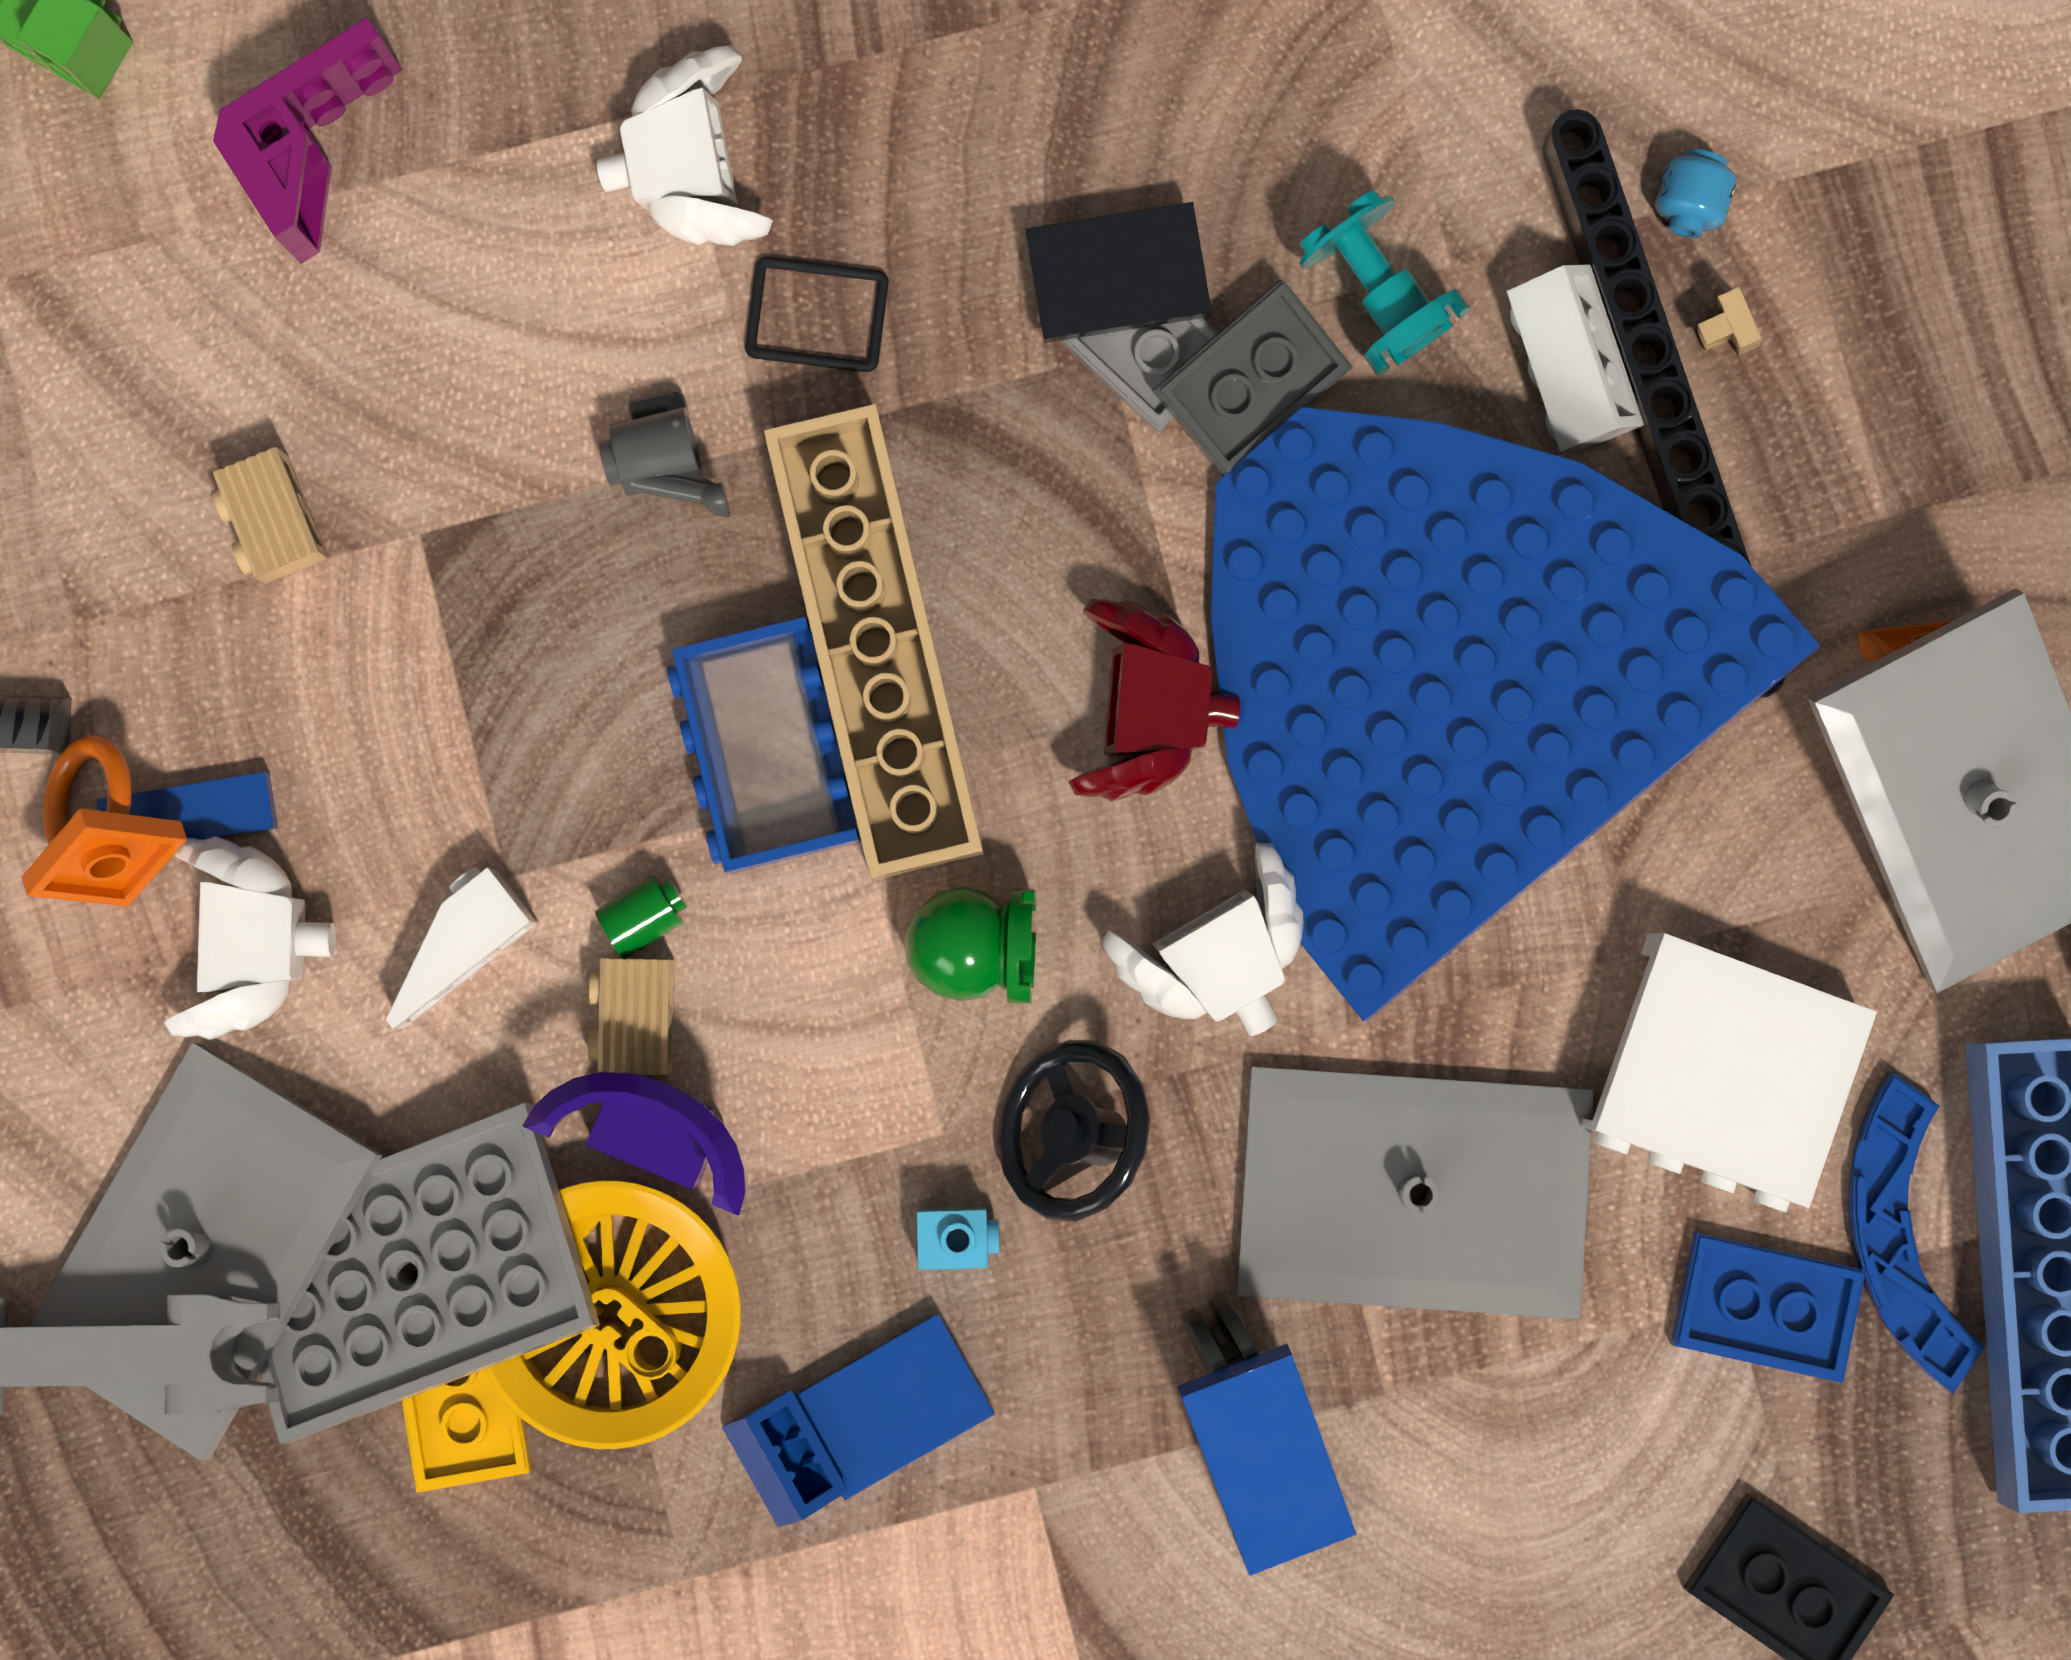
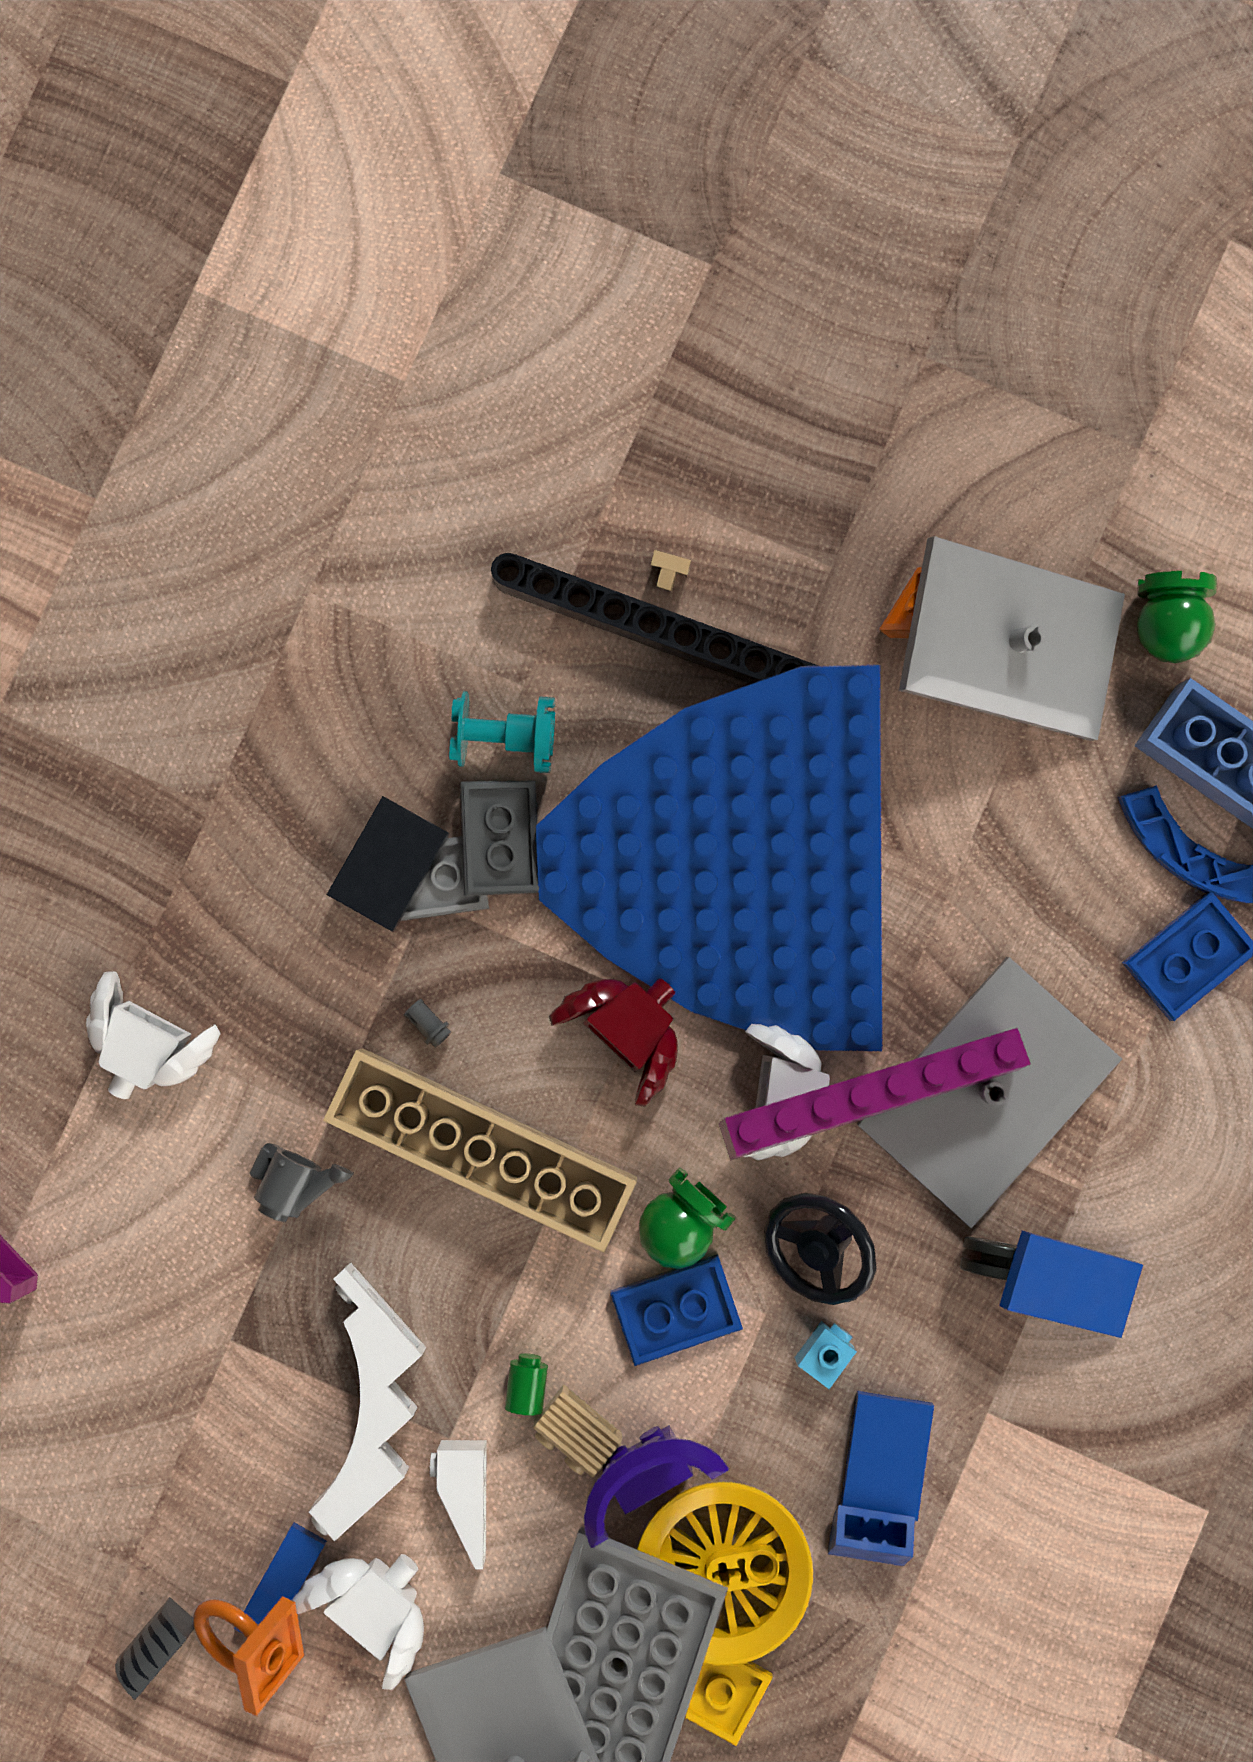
camera: 50 degrees left, 0 degrees up
tan brick [211,447,328,584] -> none
clear window [667,617,862,874] -> none
black piece [745,257,889,372] -> none
white brick [1507,265,1644,452] -> none
white panel [1581,933,1877,1213] -> none
dark azure head [1655,149,1737,238] -> none
none -> white arch [309,1263,426,1541]
none -> dark grey pin [404,999,452,1048]
none -> blue tile [610,1254,743,1366]
none -> magenta brick [718,1027,1031,1161]

